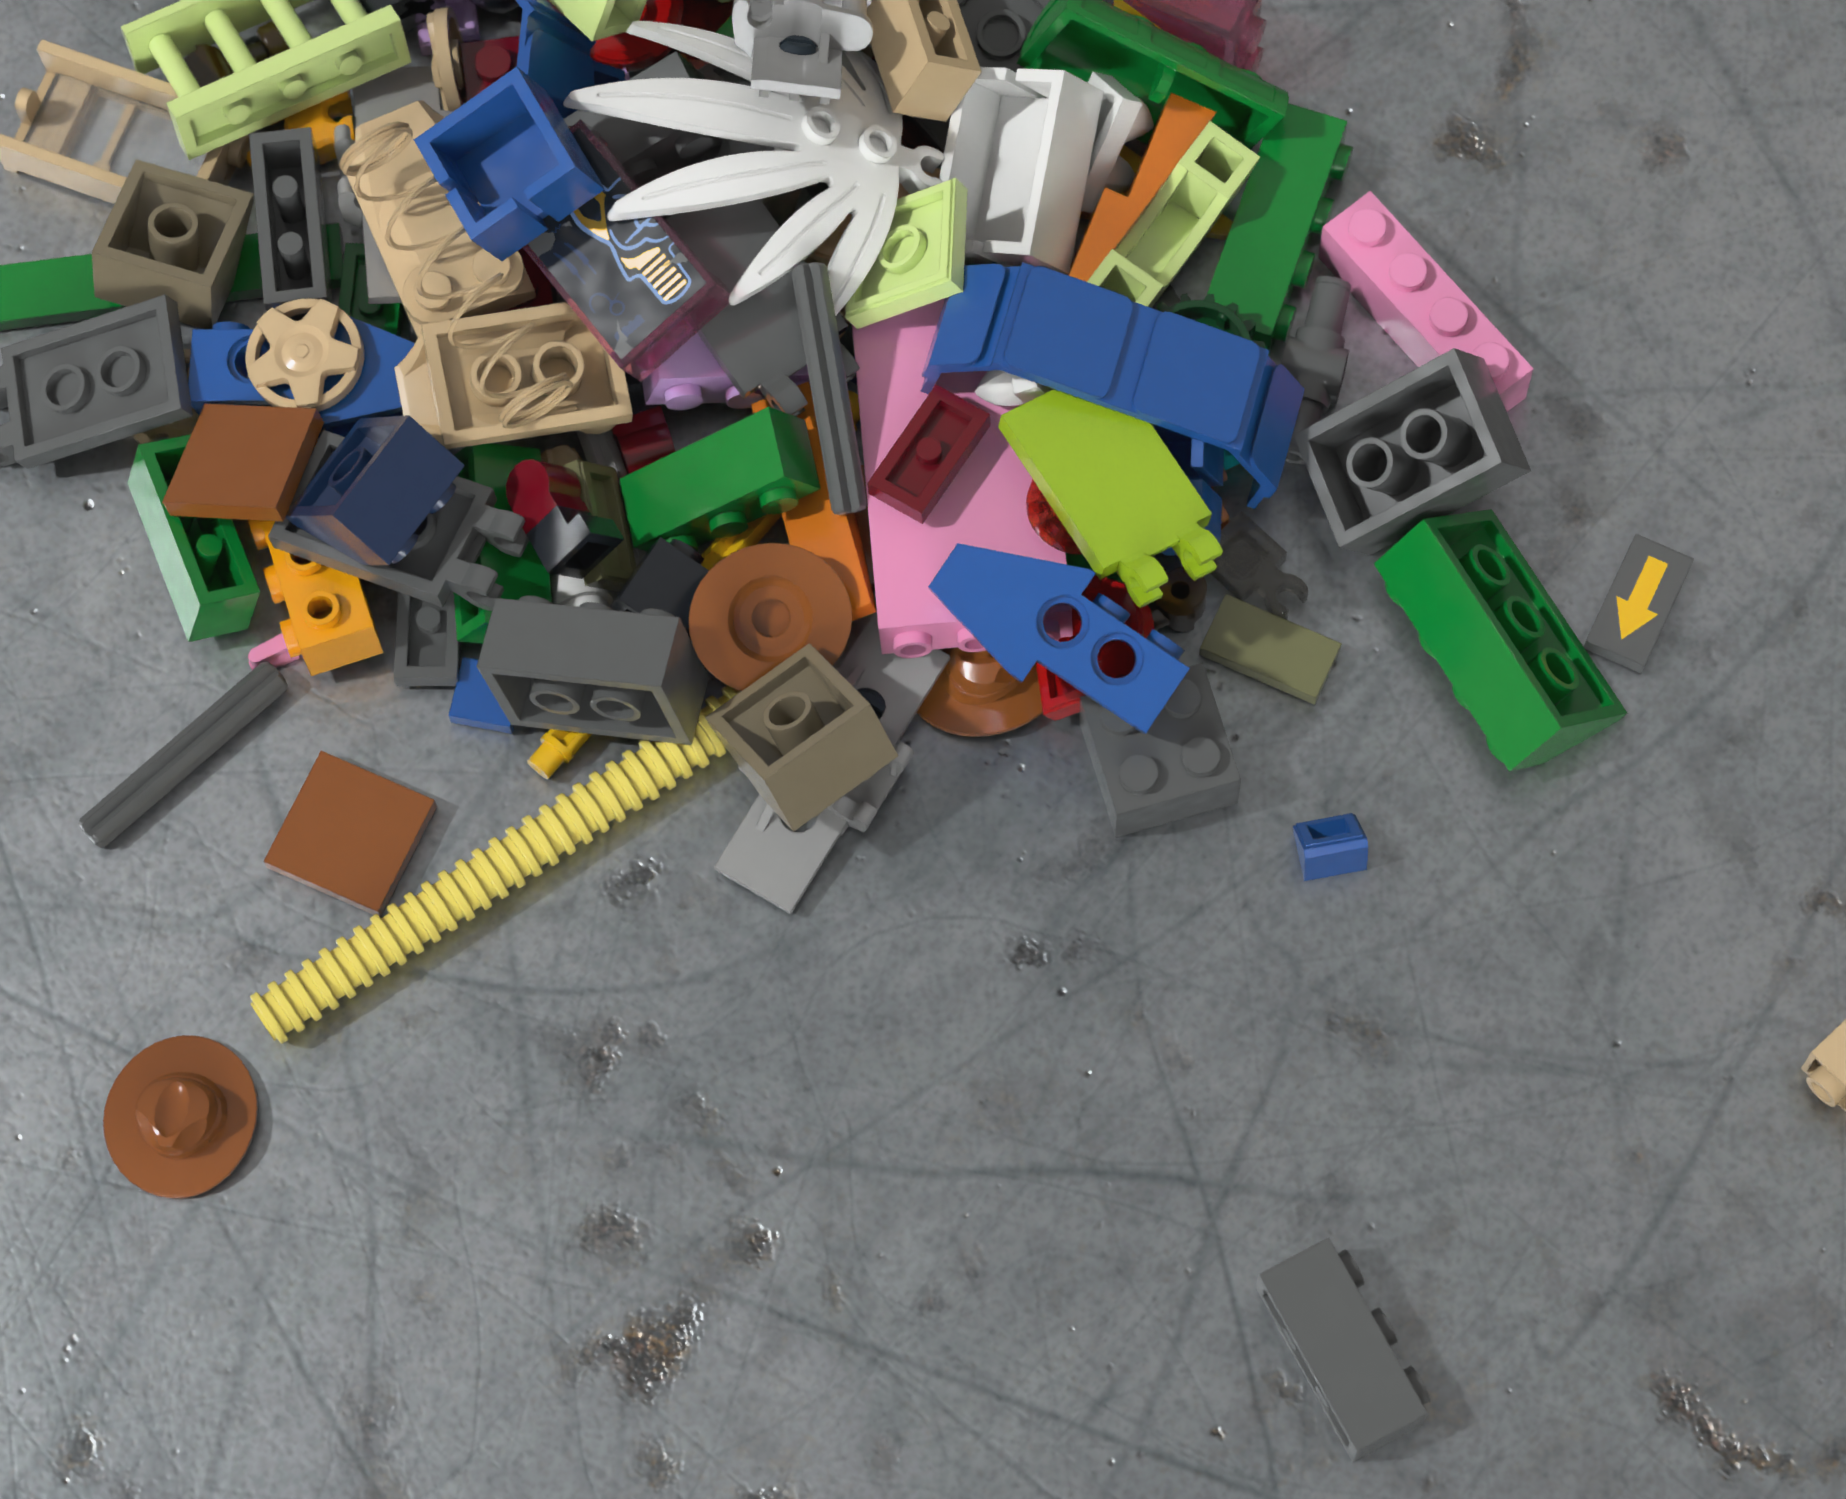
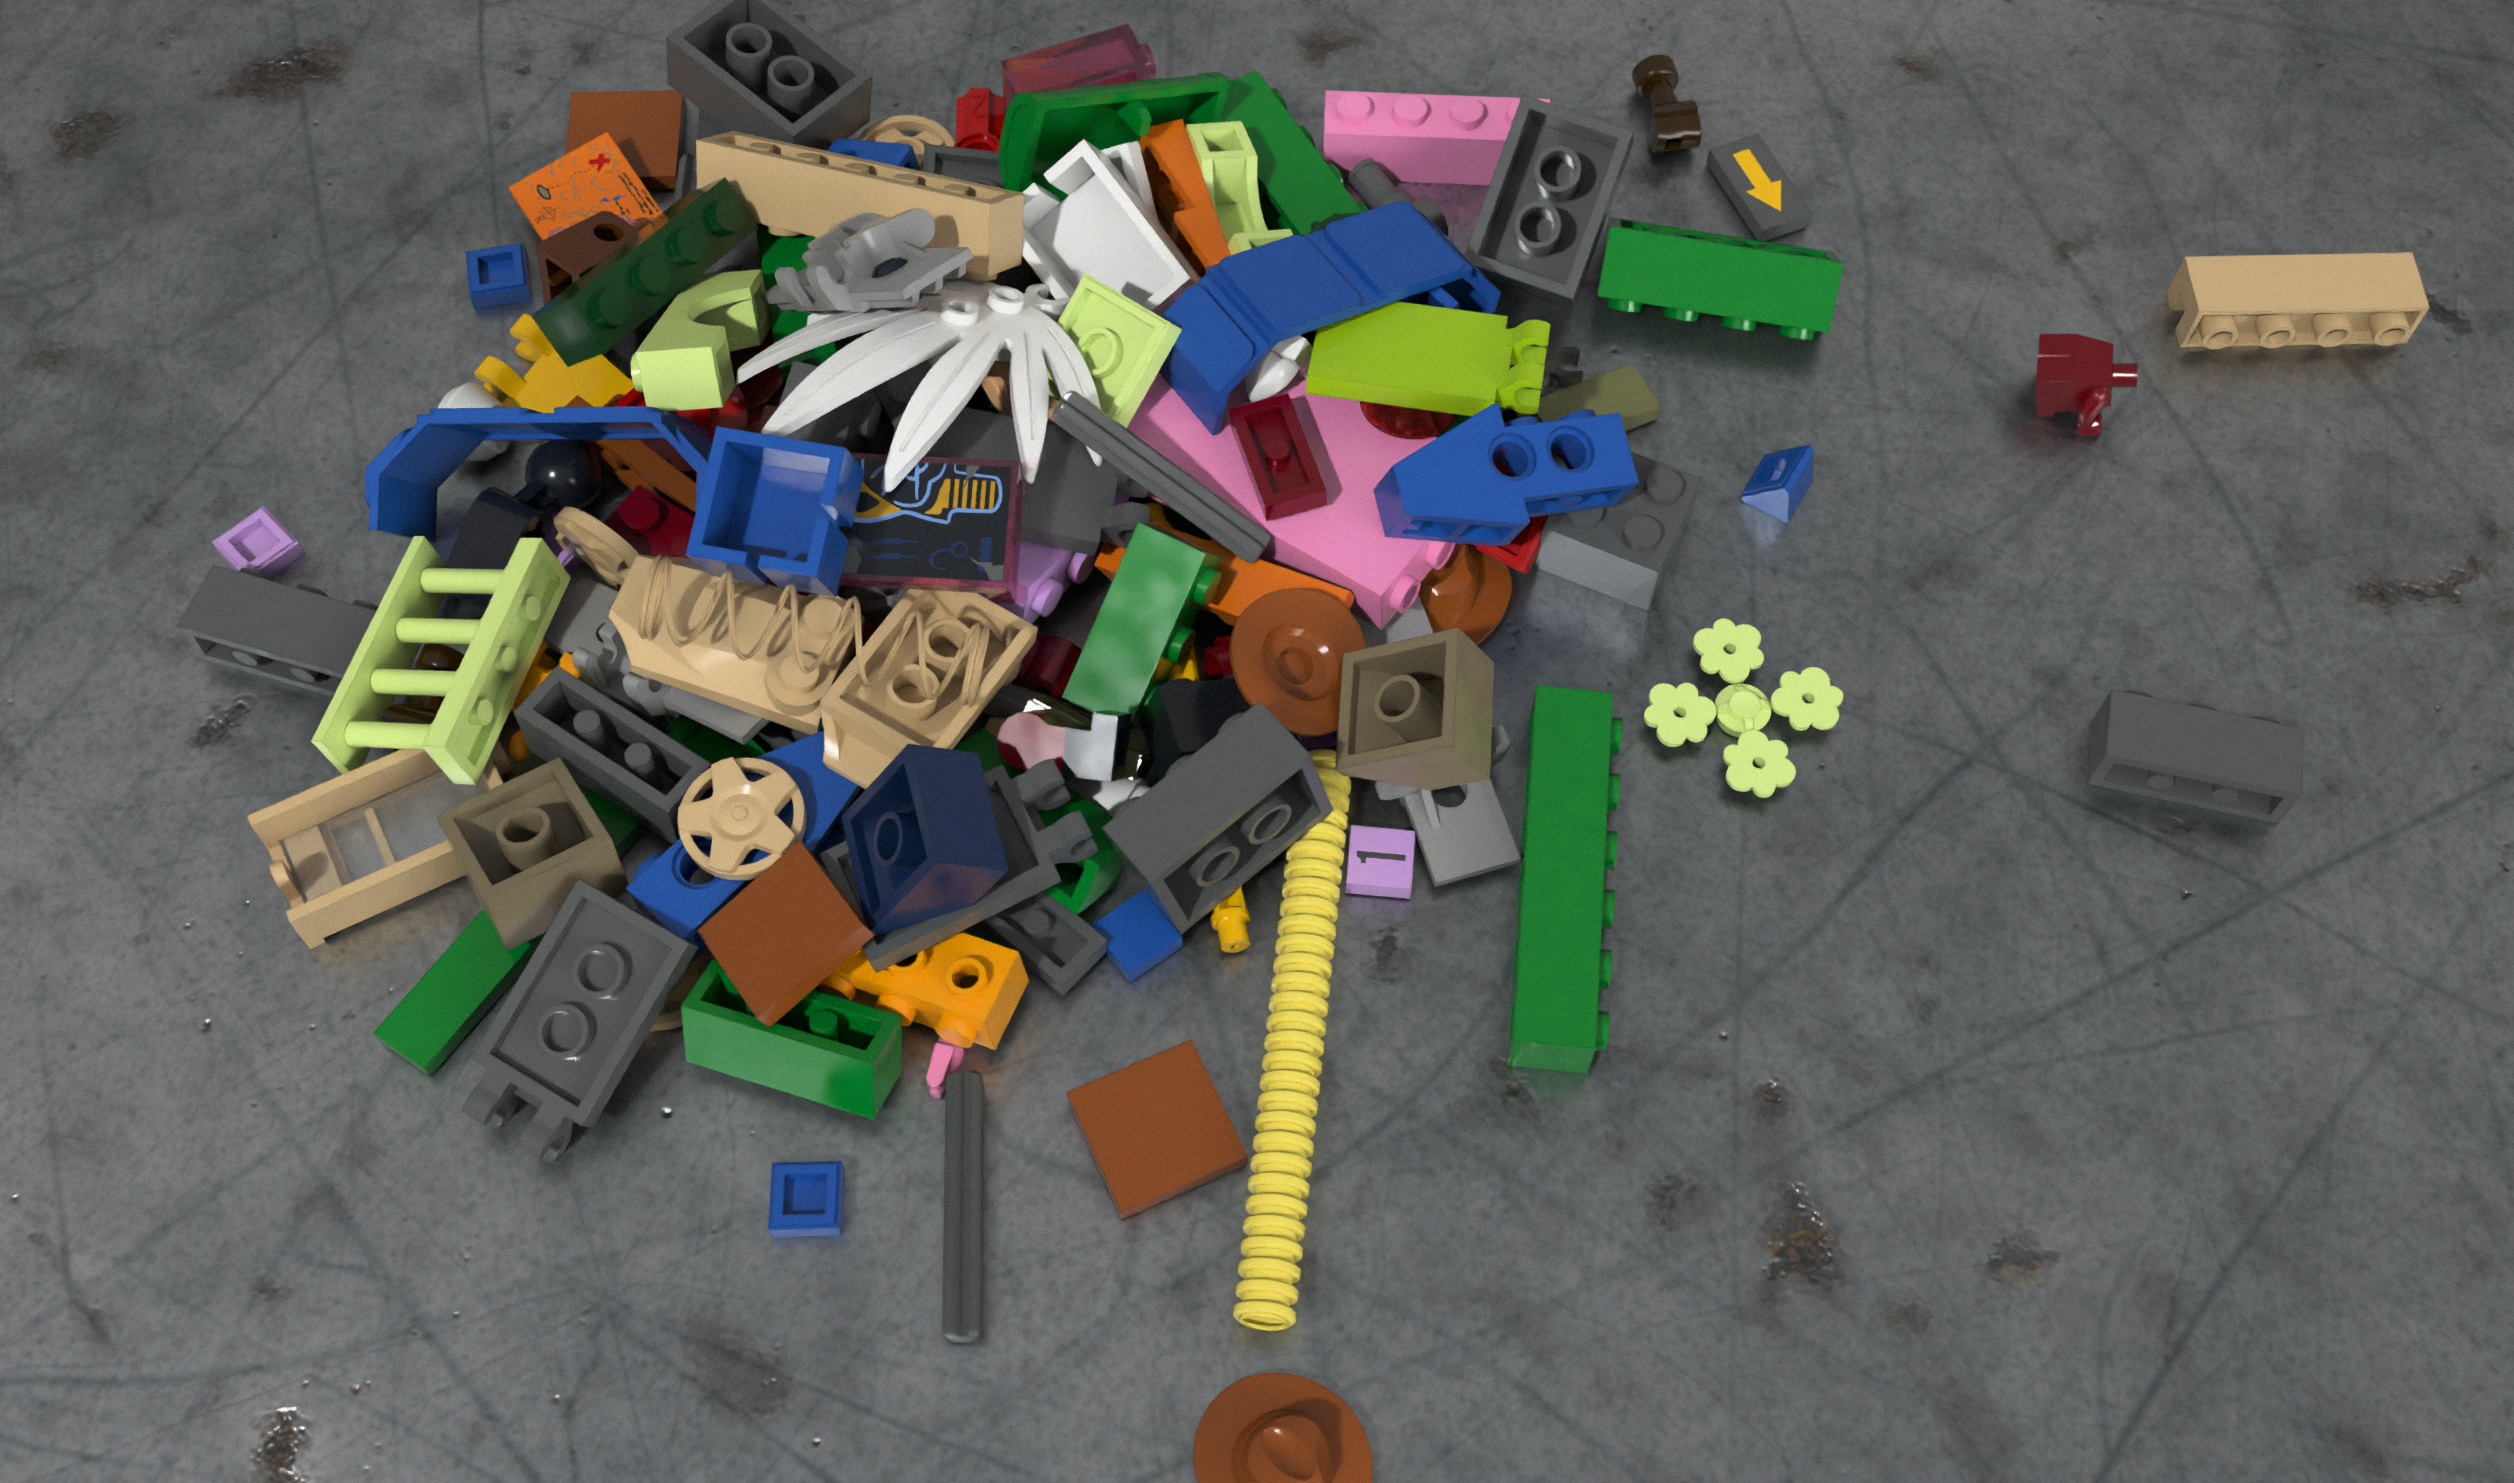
camera: 55 degrees left, 10 degrees down
none -> blue tile [768,1161,845,1237]
none -> lavender tile [1345,825,1416,899]
none -> green brick [1507,685,1623,1074]
none -> dark brown leg [1632,55,1701,153]
none -> yellowish green plant [1643,618,1844,798]
none -> dark red piece [2036,334,2138,436]

